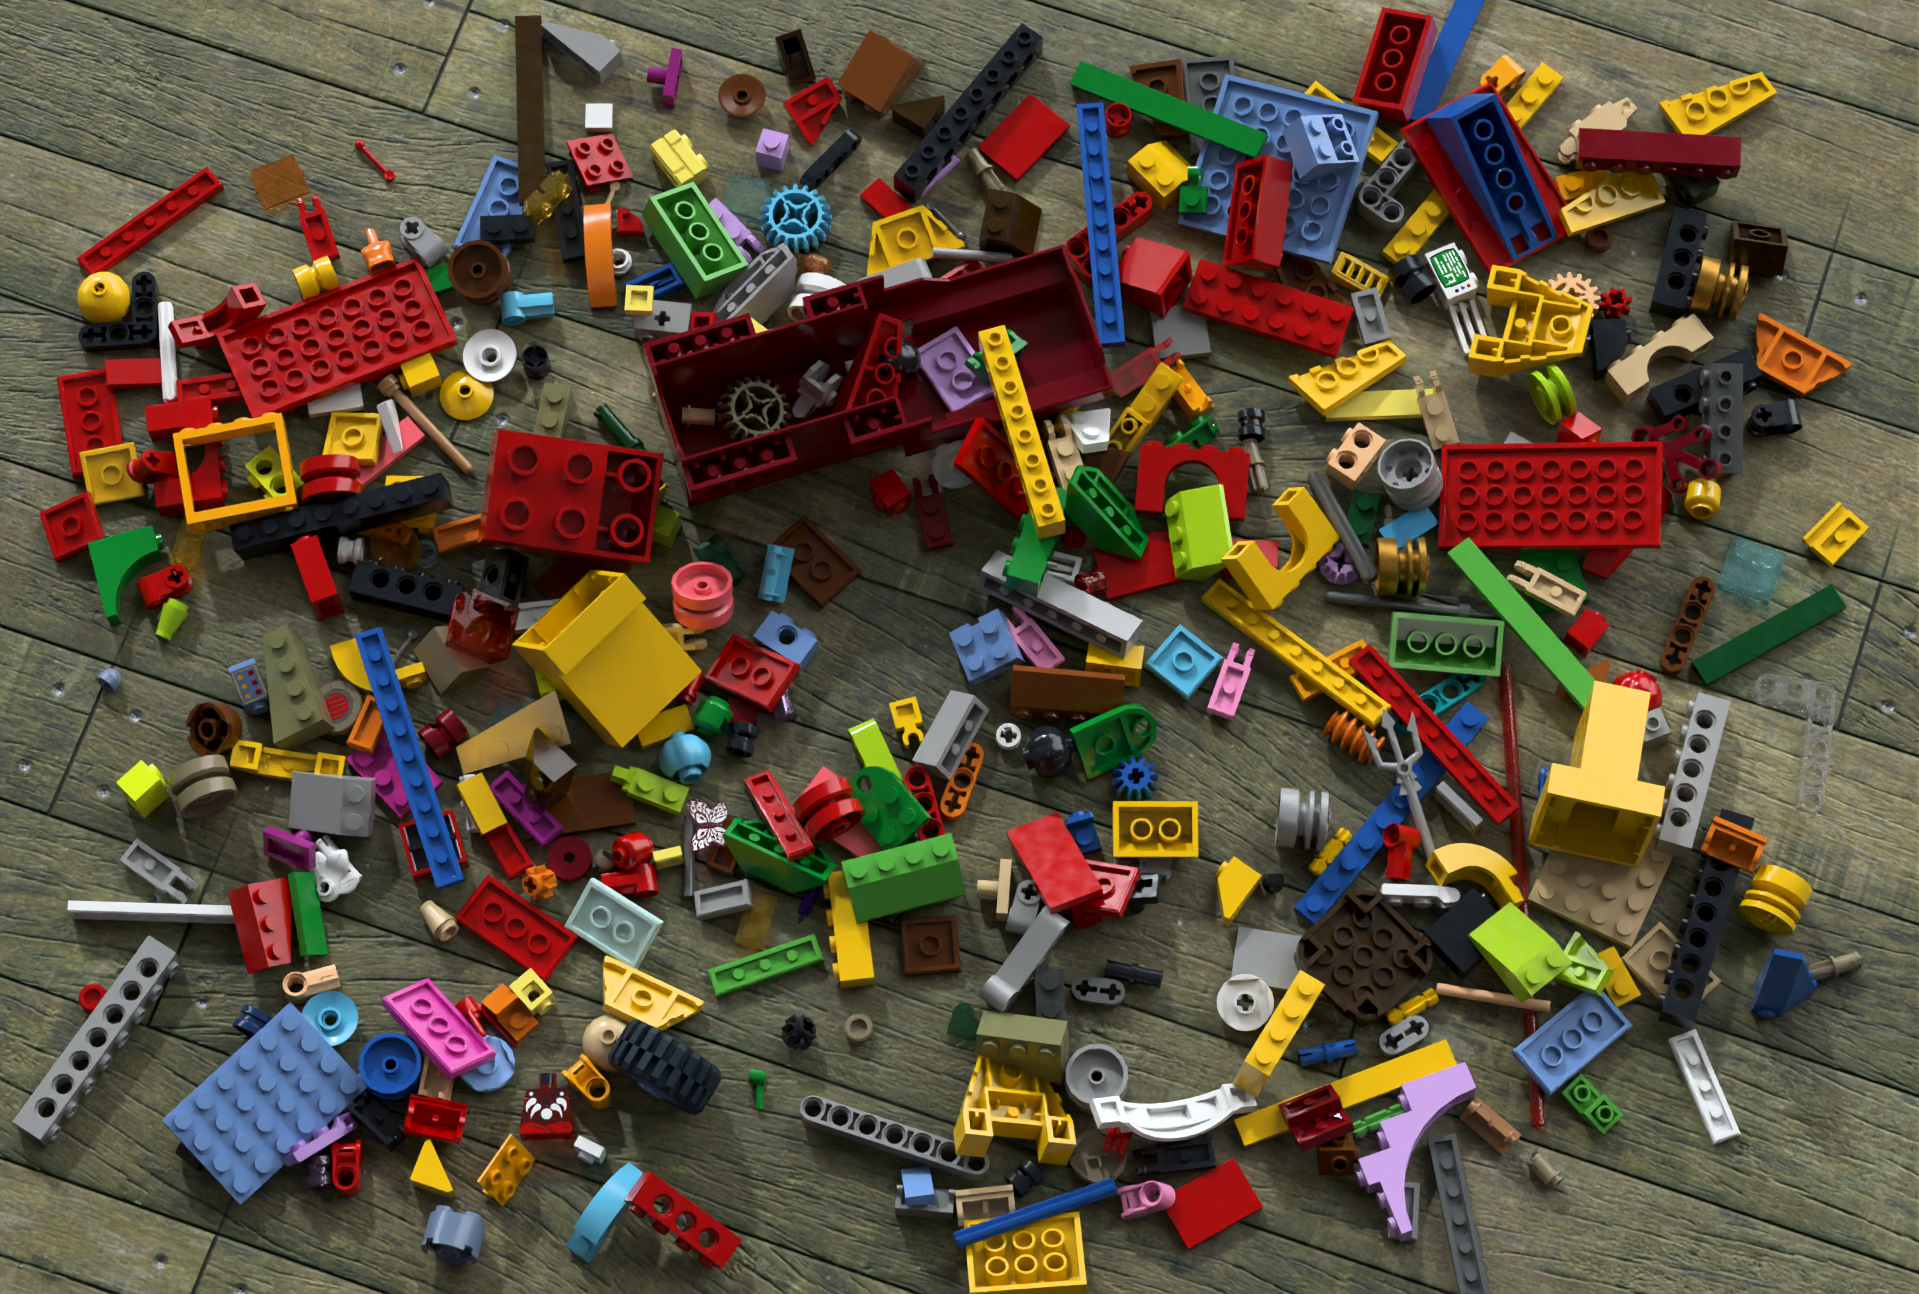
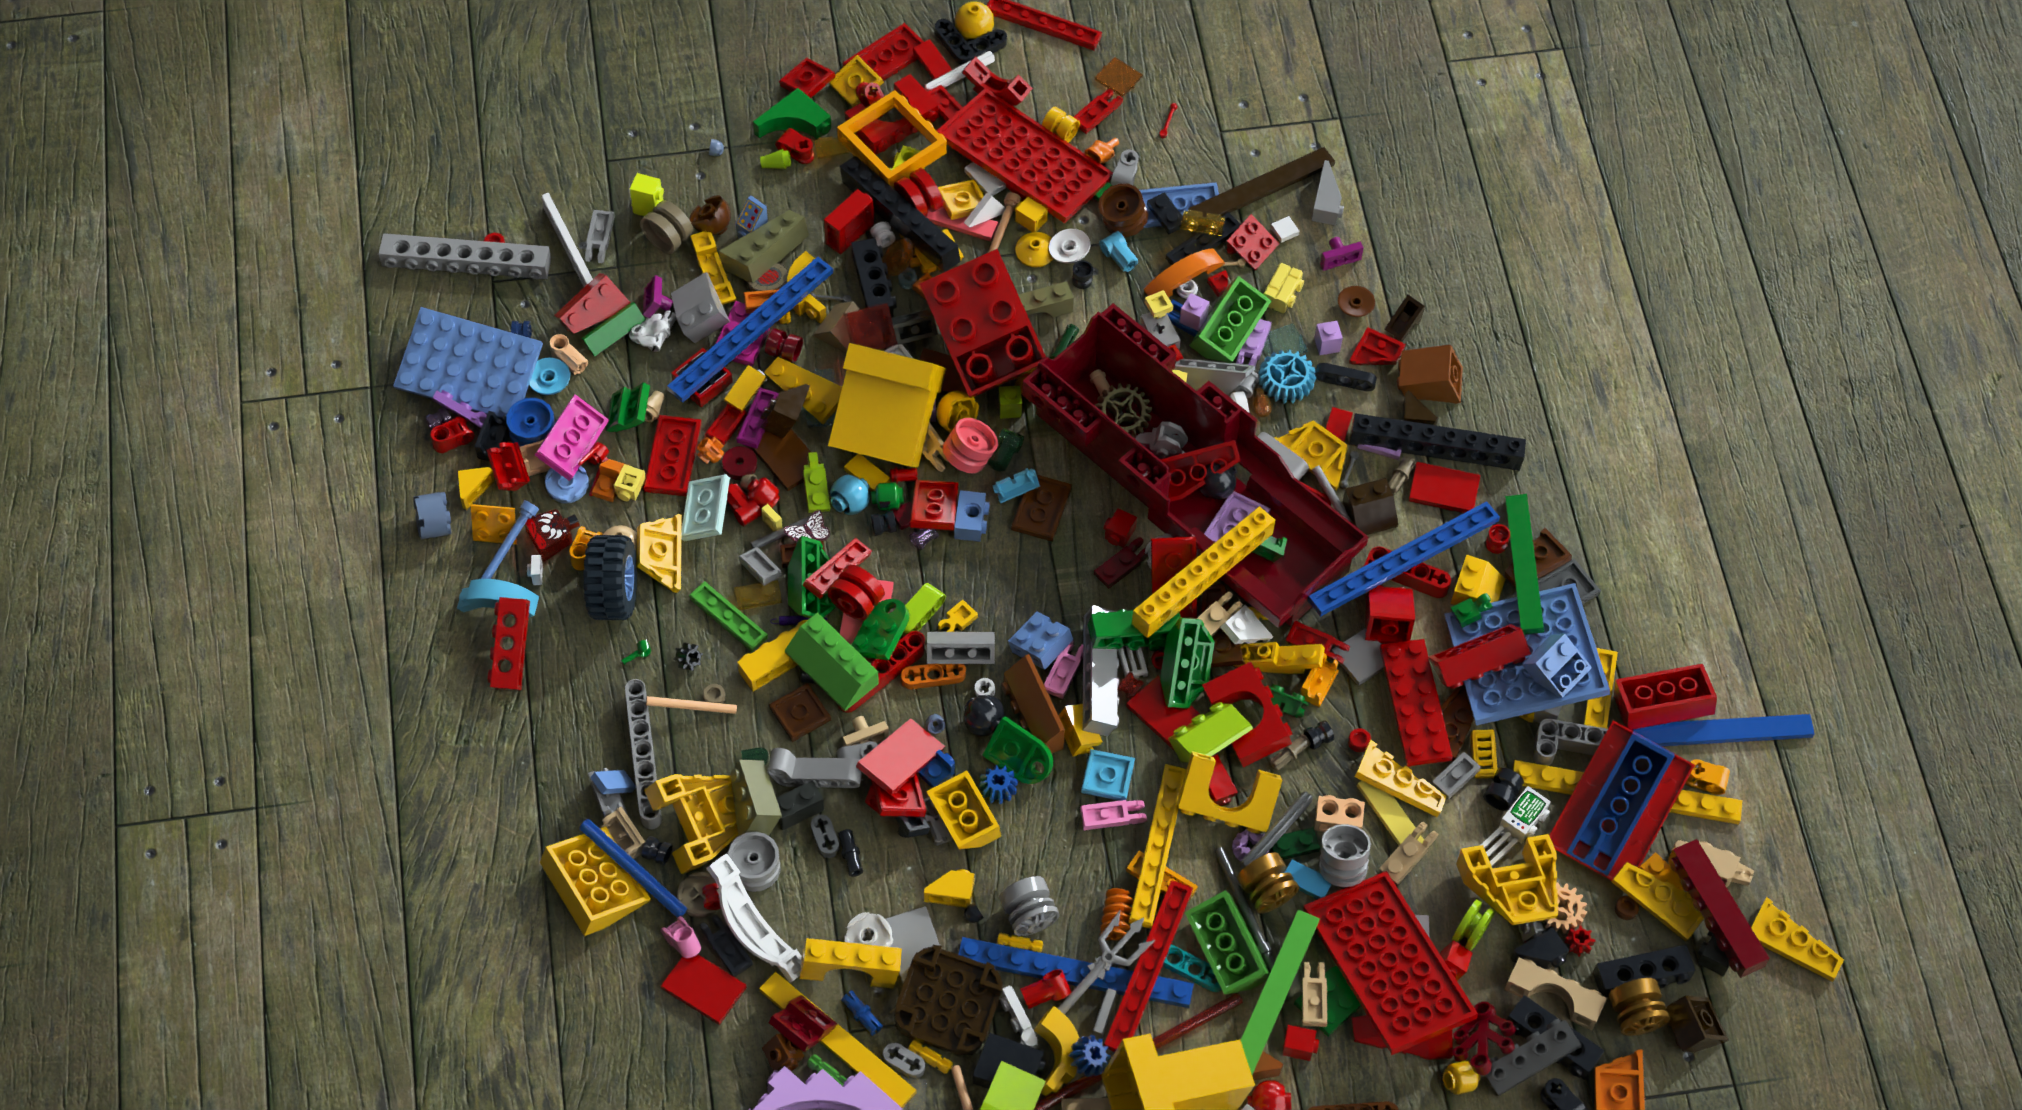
camera: 60 degrees right, 10 degrees down
none -> medium blue piece [480,500,539,579]
none -> green slope [606,382,650,432]
none -> light nougat bar [646,696,737,714]
none -> sand blue hinge [926,714,945,734]
none -> yellow cylinder [936,391,979,433]
none -> blue gear [1068,1035,1111,1077]
none -> lavender brick [1180,293,1209,331]
none -> red tile [1348,728,1371,752]

